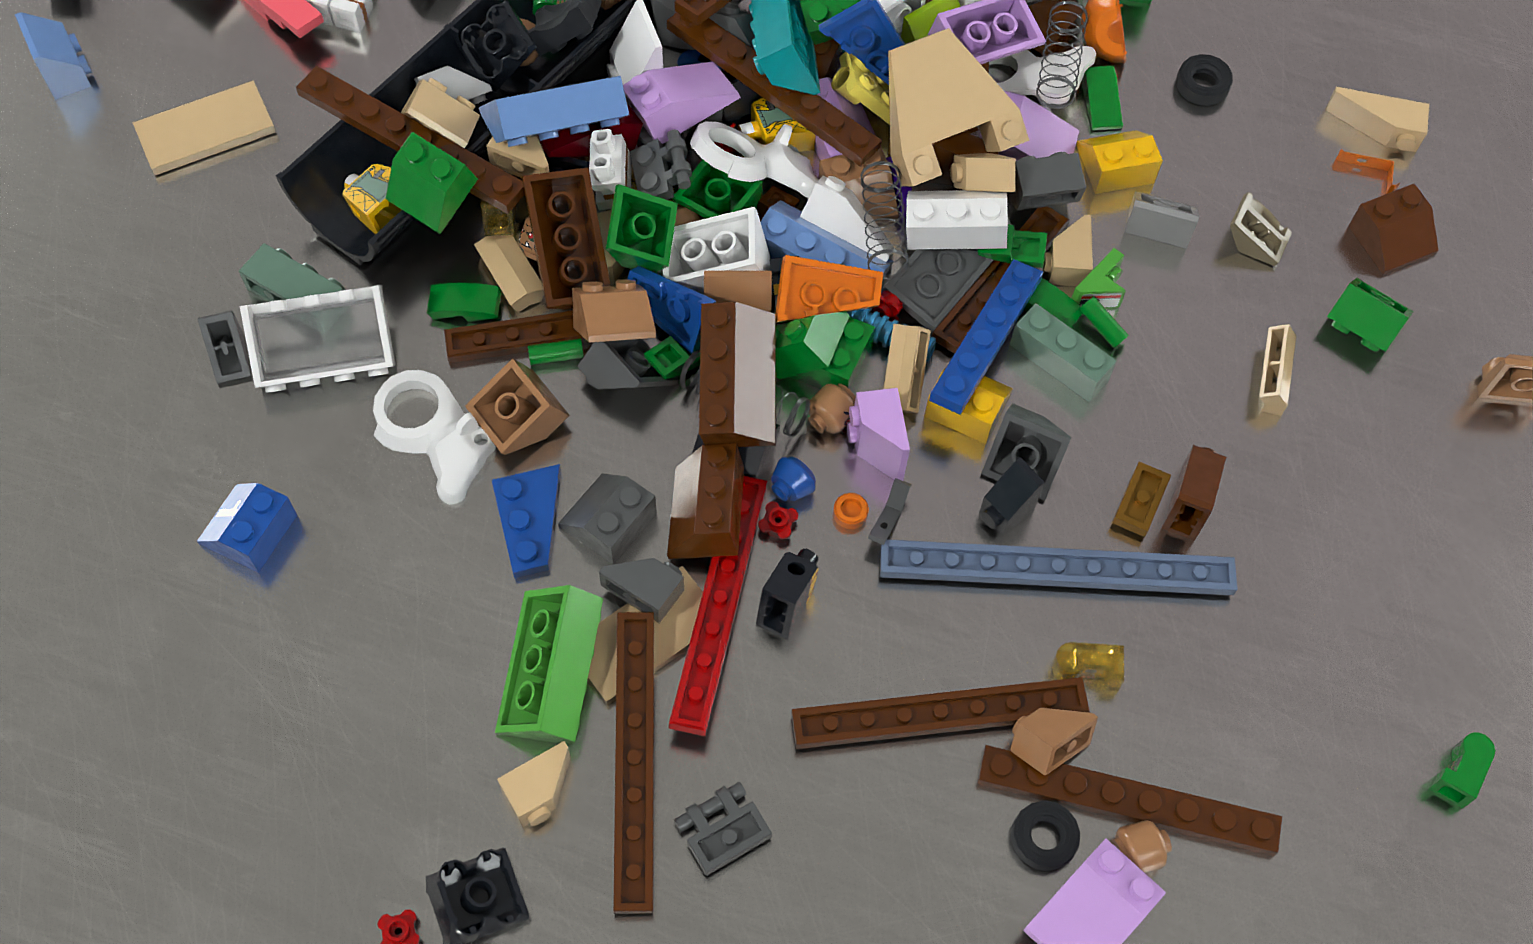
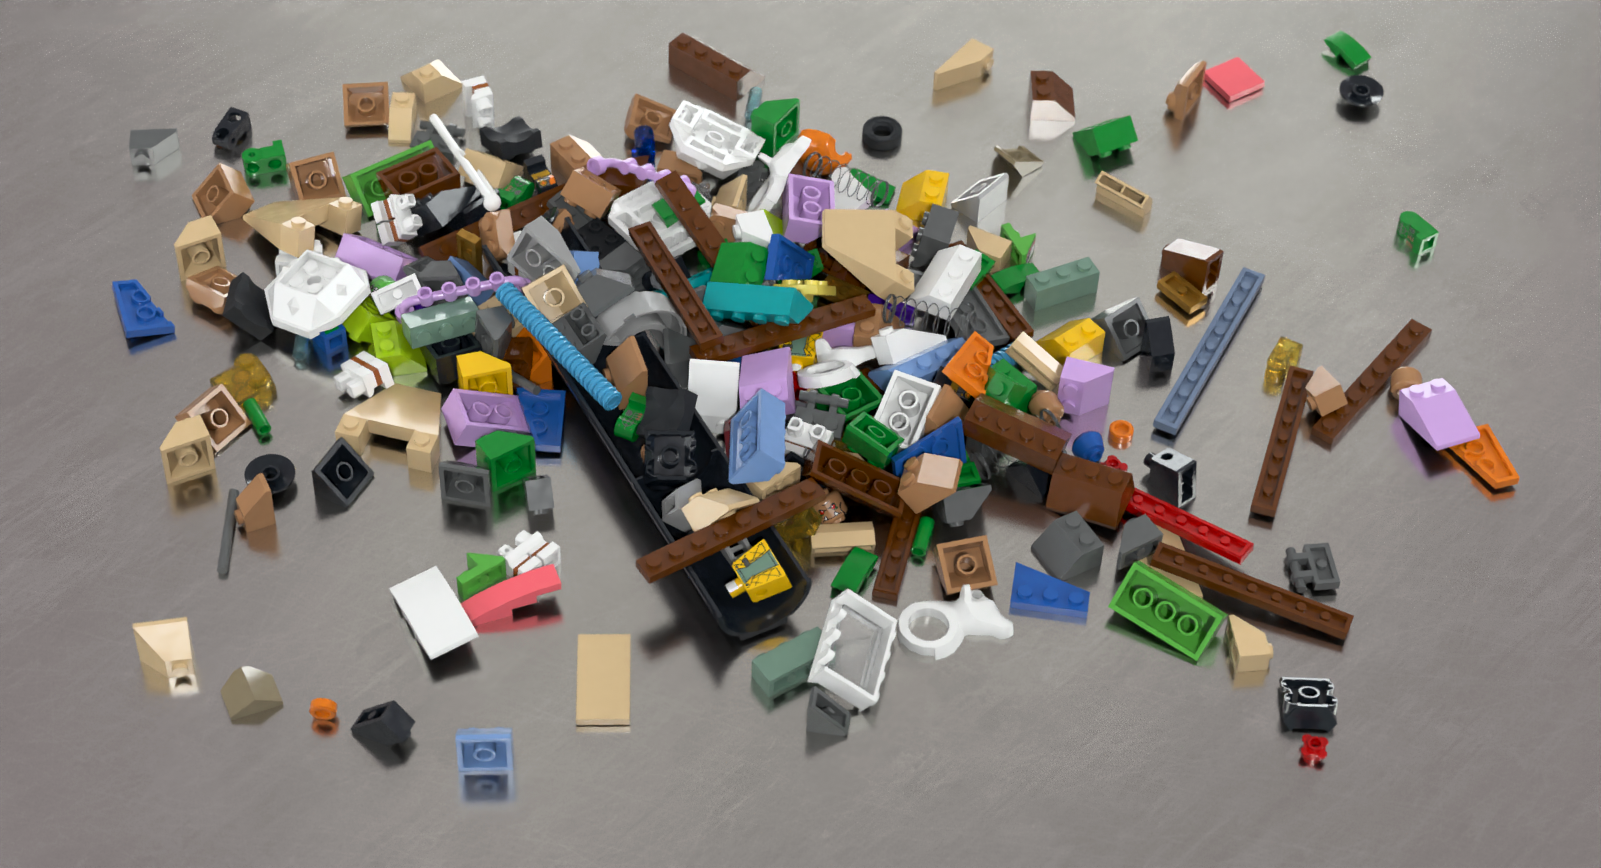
camera: 65 degrees left, 15 degrees down
blue slope [197,483,297,573] -> none
green slope [386,132,478,234] -> none
dark grey piece [867,478,912,545] -> none
blue plate [929,259,1043,415] -> none
tan slope [950,153,1016,192] -> none
black tyre [1011,801,1080,871] -> none
green axle [1079,296,1129,348] -> none
orange piece [1336,149,1400,194] -> none

